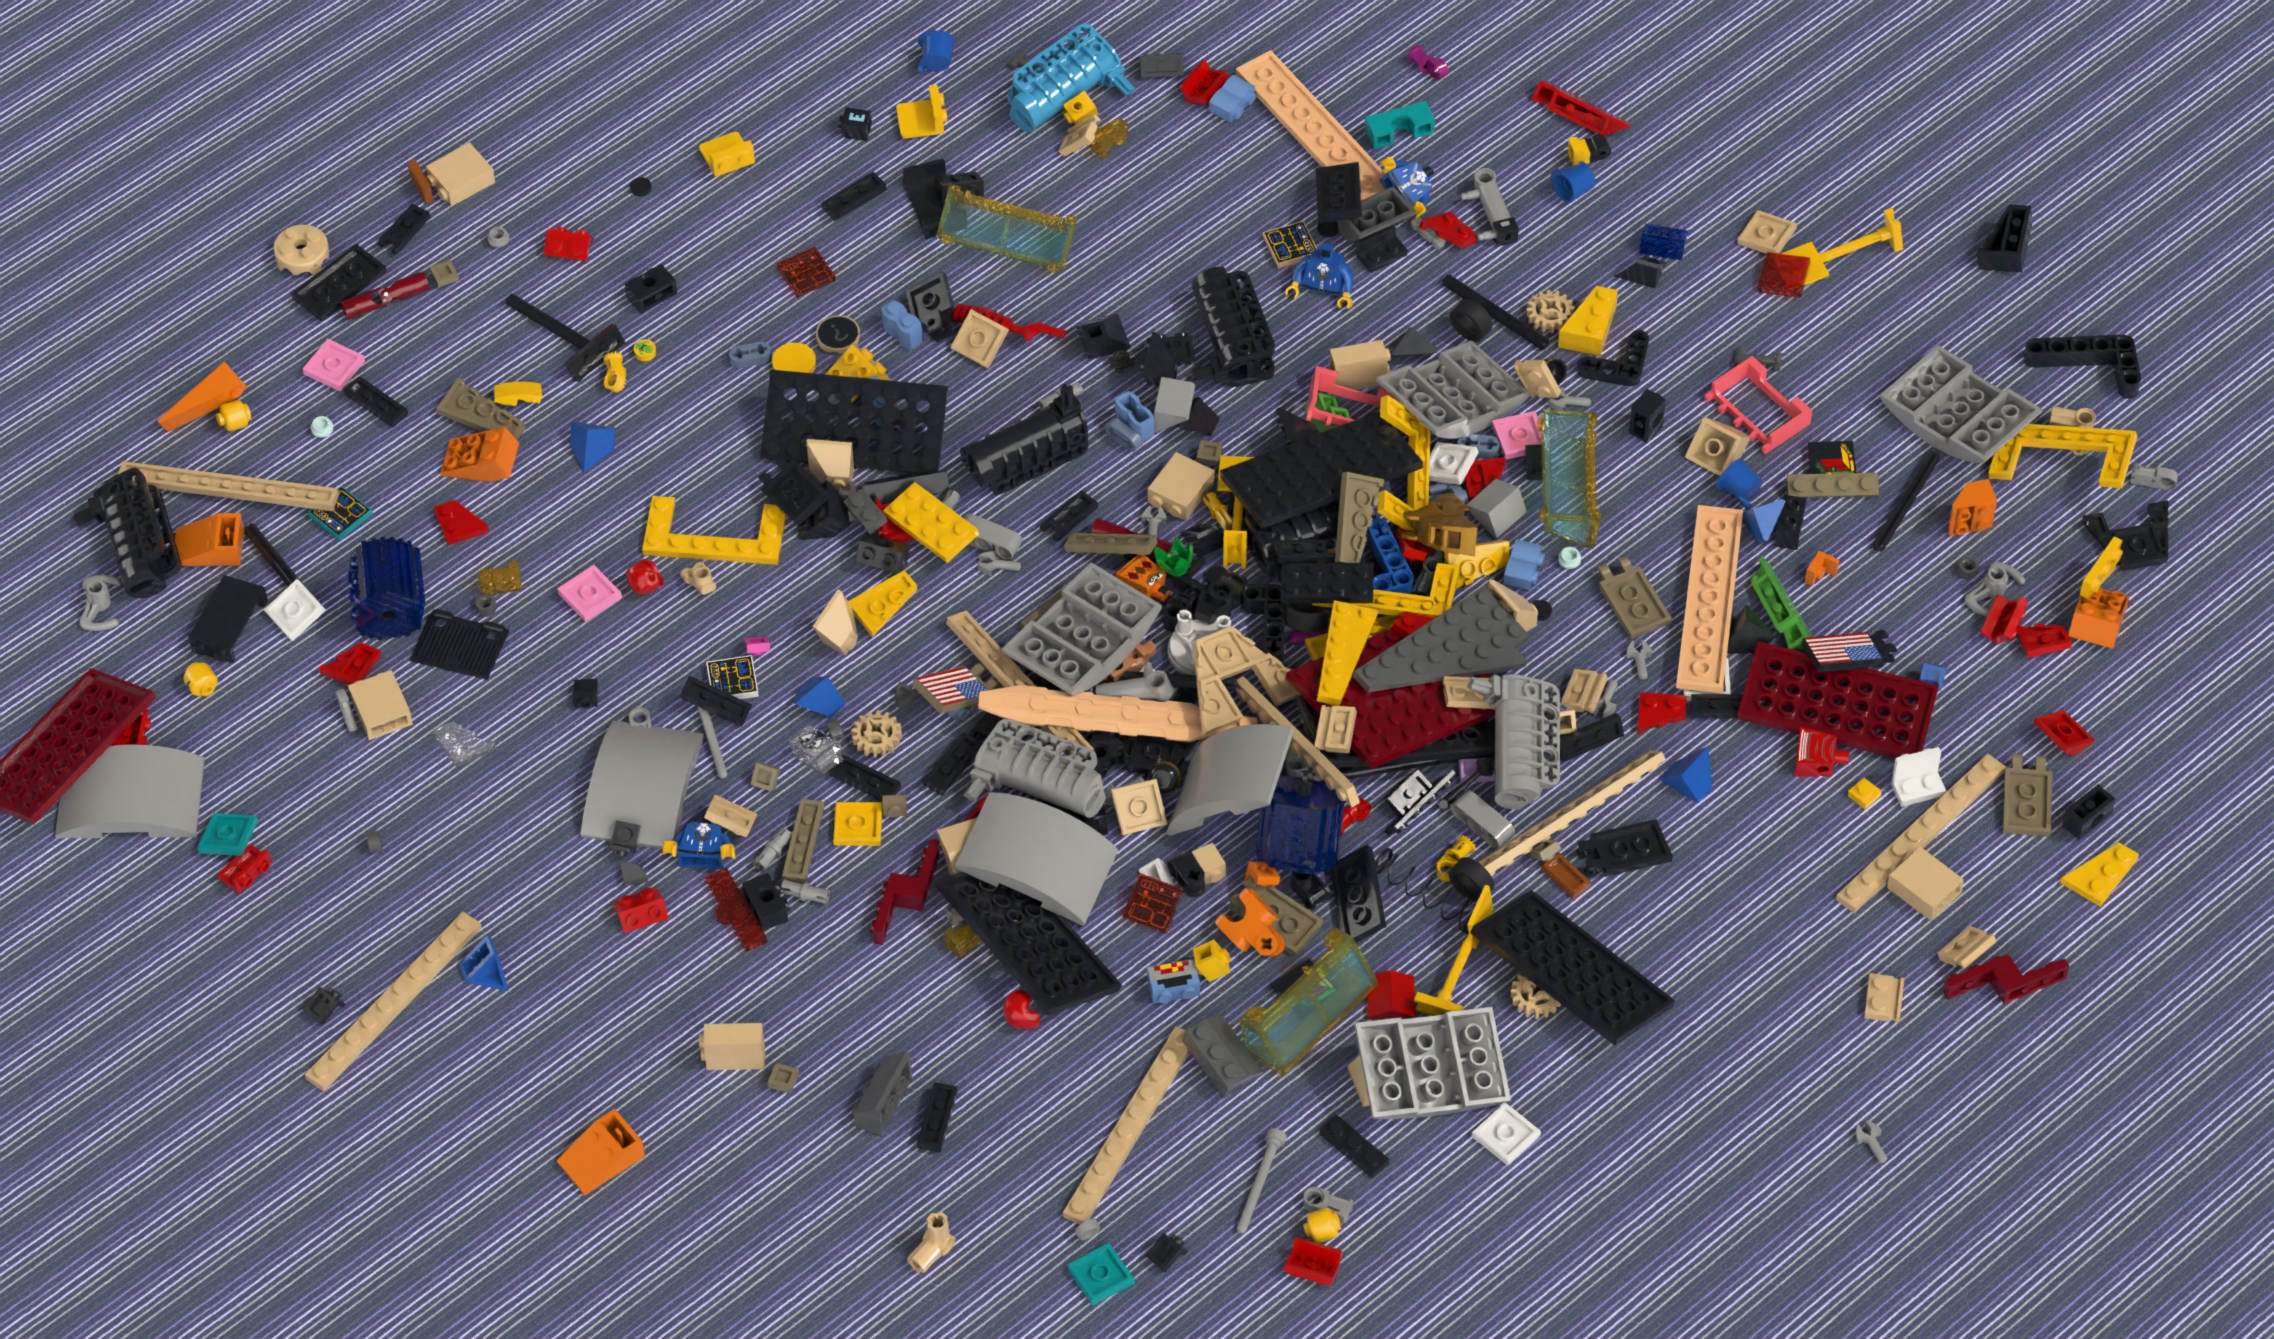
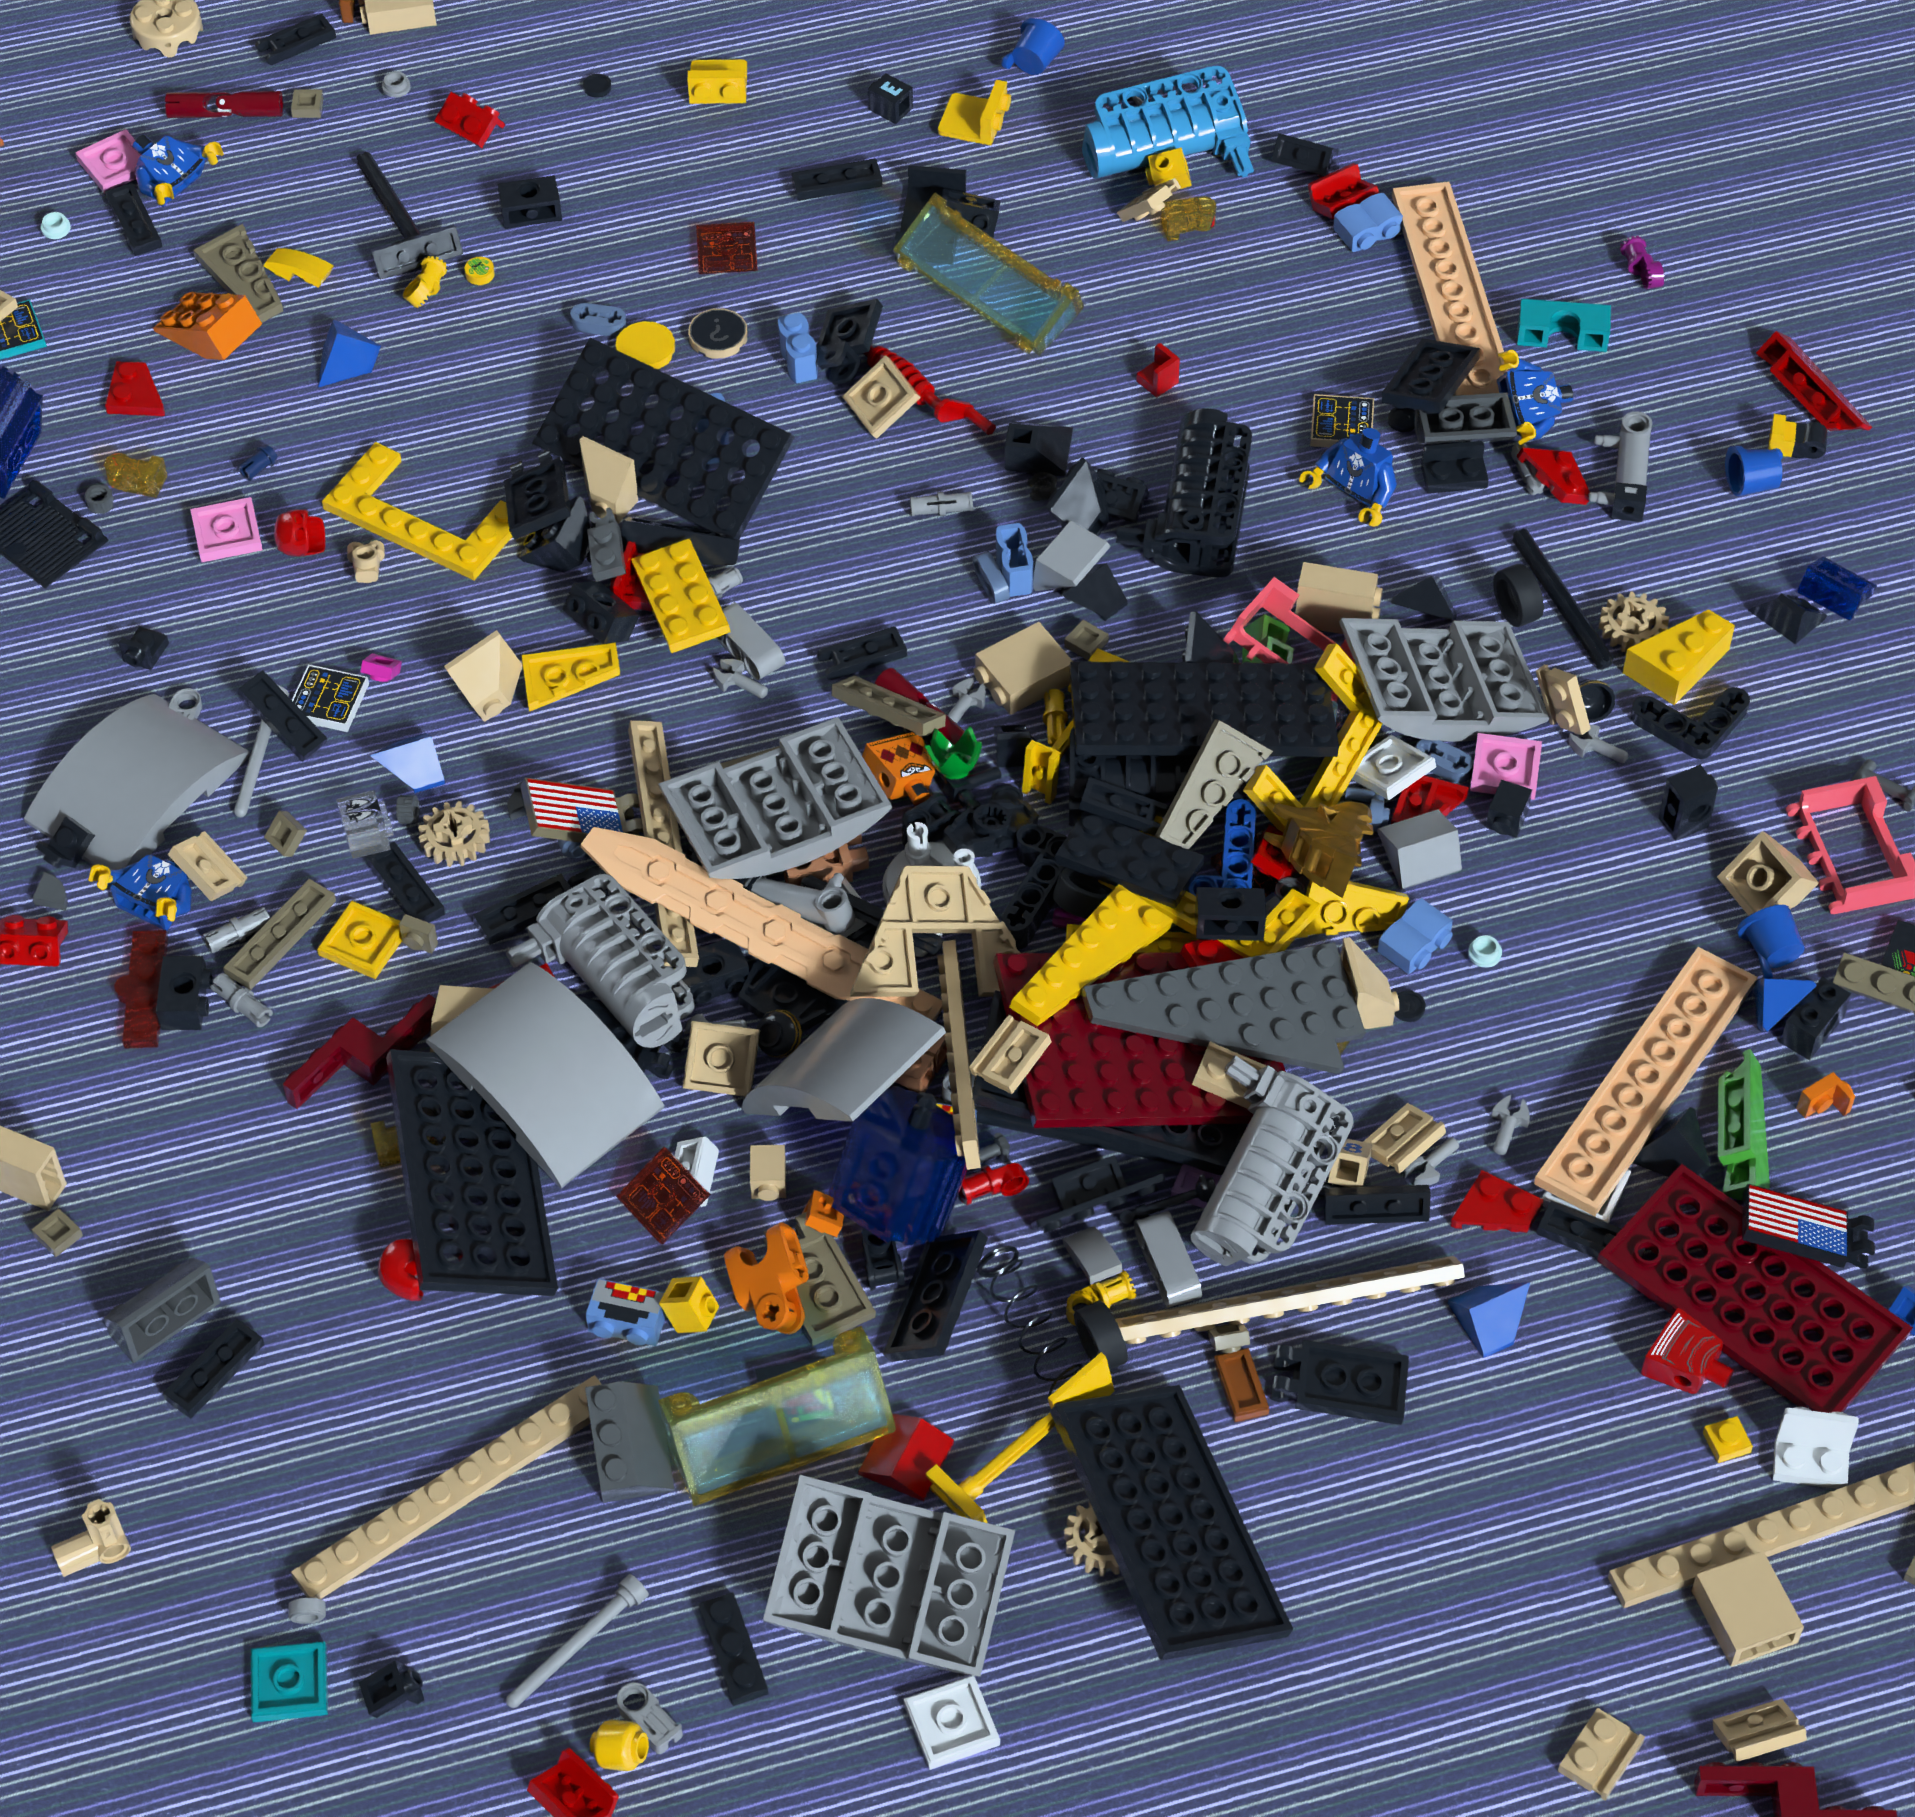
camera: 25 degrees right, 0 degrees up
black plate [291,244,387,322] -> none
yellow bracket [825,344,890,404] -> none
black piece [960,384,1088,495] -> none
black piece [1167,851,1205,897] -> none
clear light blue windscreen [1537,409,1601,548] -> none
dark tan tile [1597,556,1672,640] -> none
none -> blue torso [132,134,224,207]
none -> dark blue pin [237,444,278,481]
none -> light grey slope [1062,1226,1123,1285]
none -> red panel [1136,343,1180,398]
none -> black brick [1195,887,1266,941]

